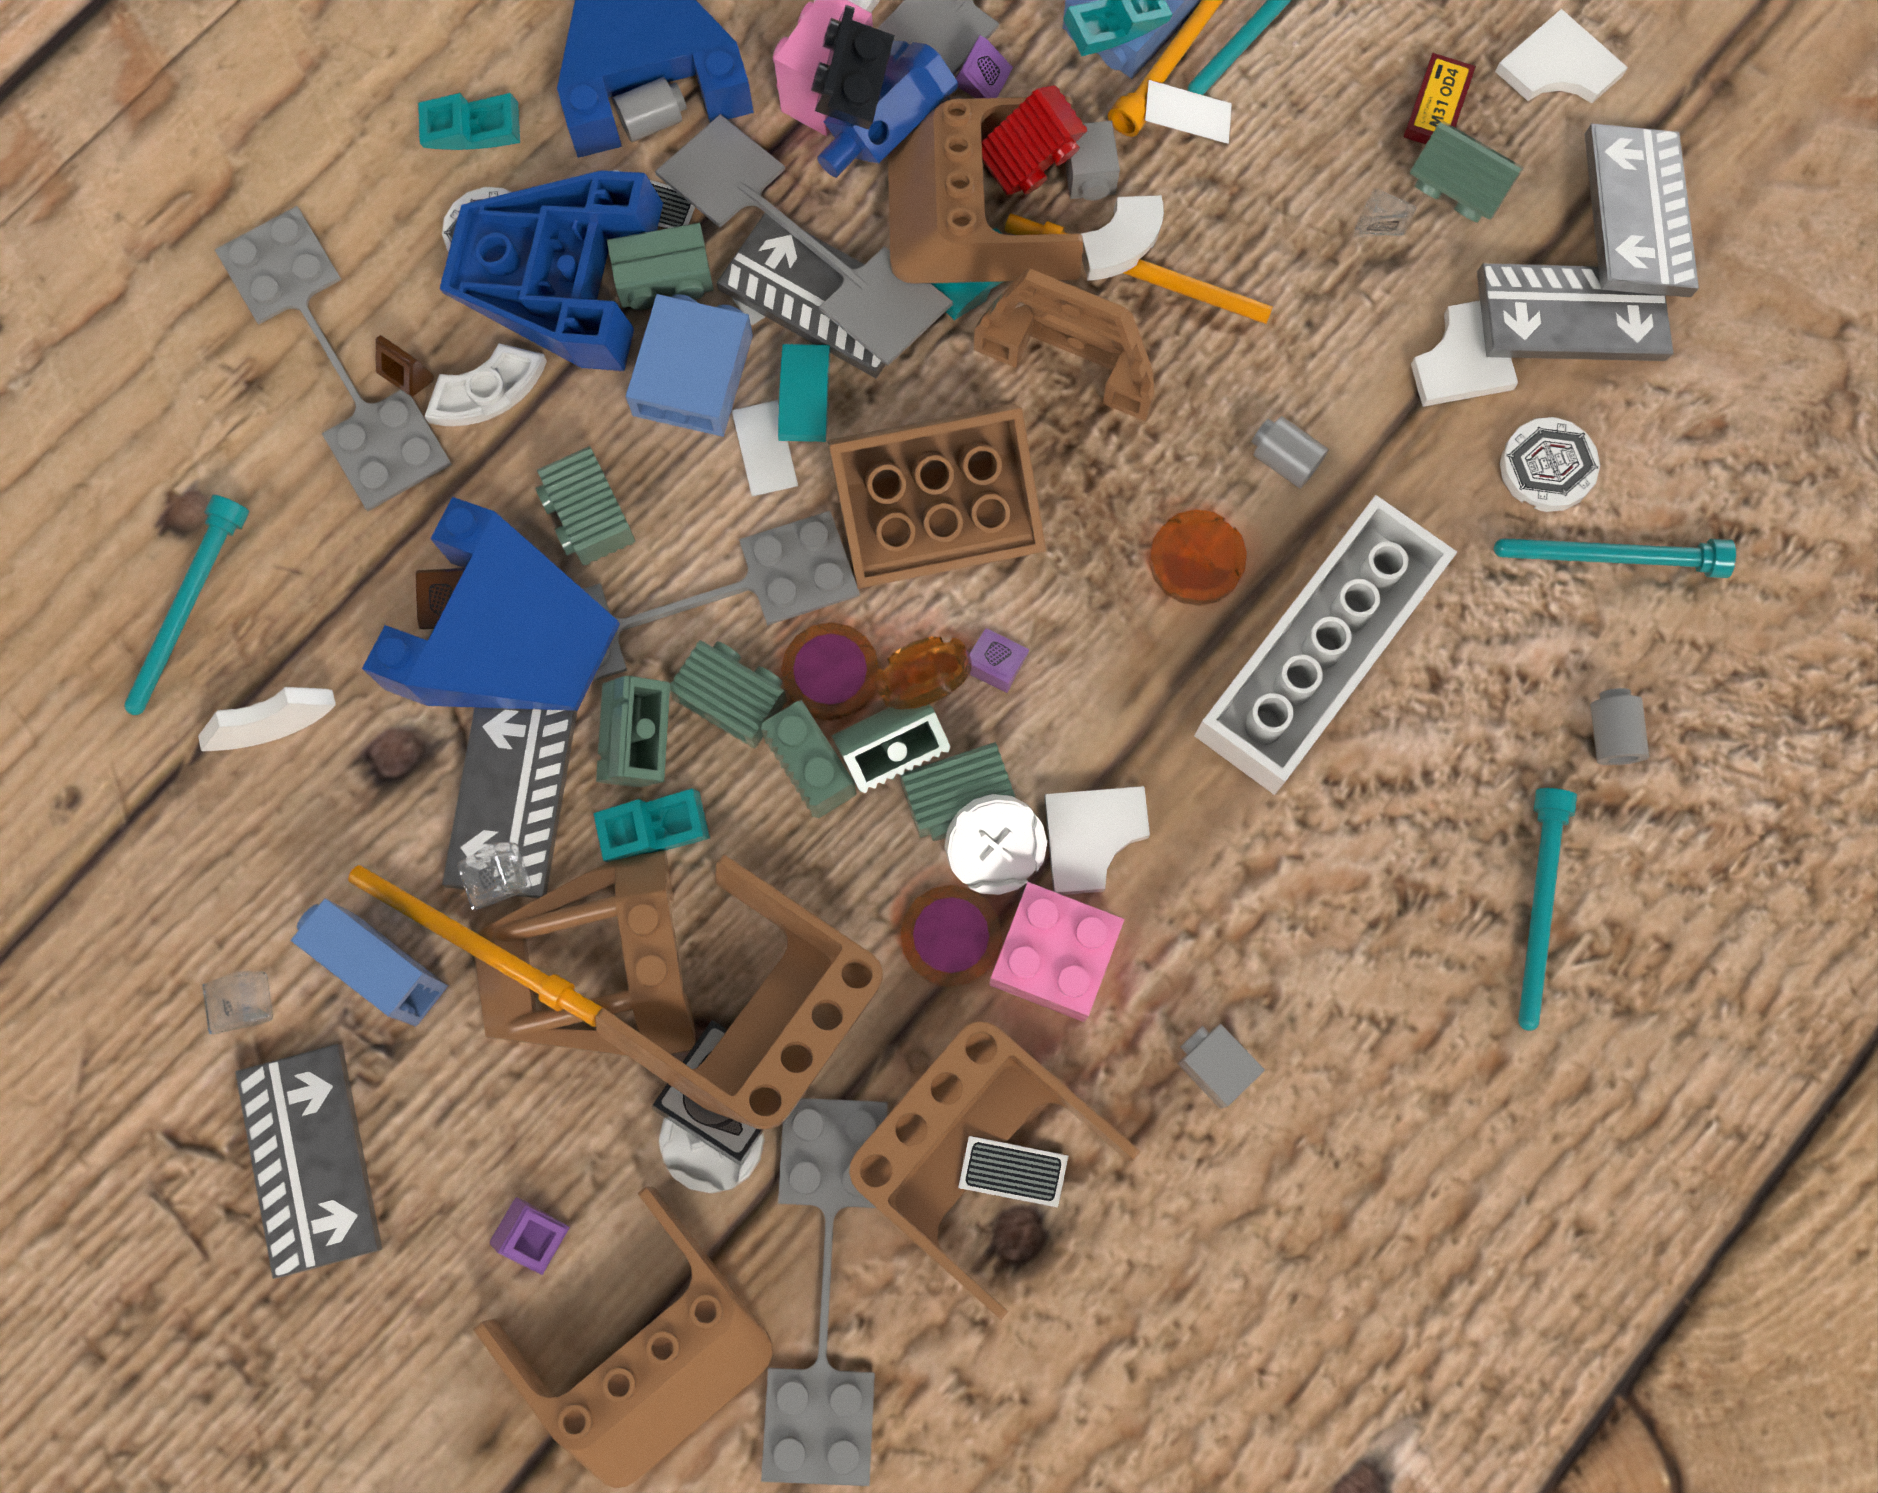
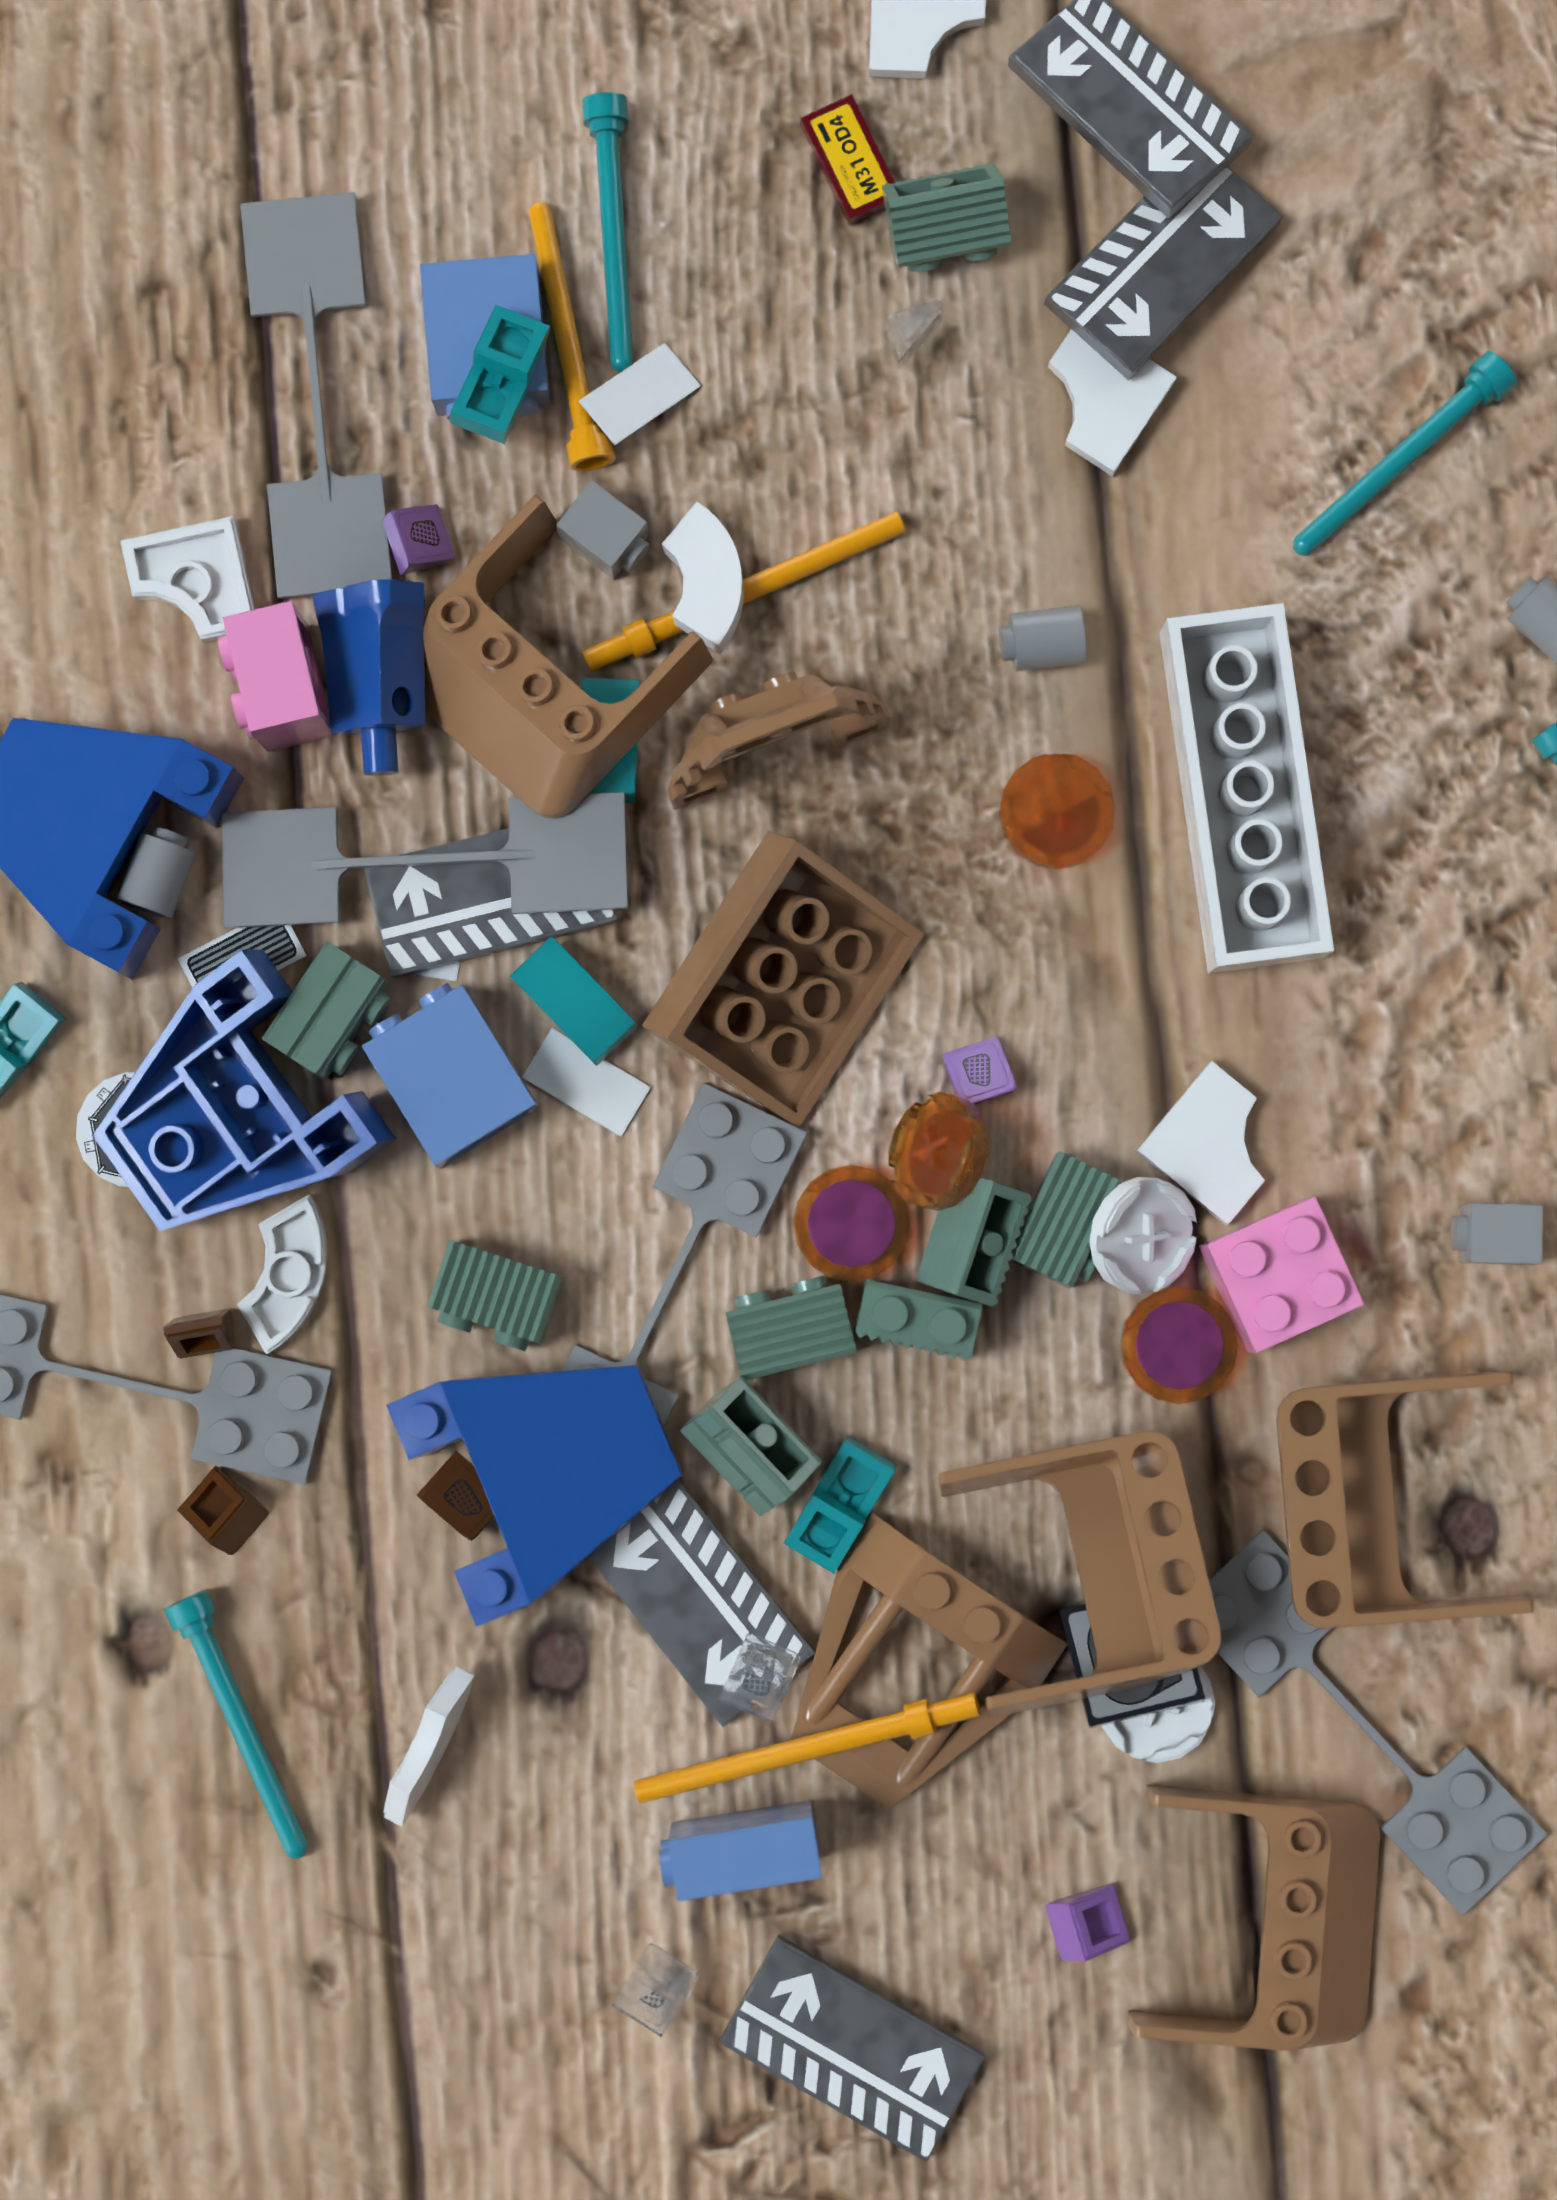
camera: 45 degrees left, 10 degrees up
black bracket [811,5,895,130] -> none
sticker [958,1136,1068,1207] -> none
red brick [981,85,1087,195] -> none
white tile [1500,417,1600,512] -> none
none -> reddish brown slope [177,1465,269,1555]

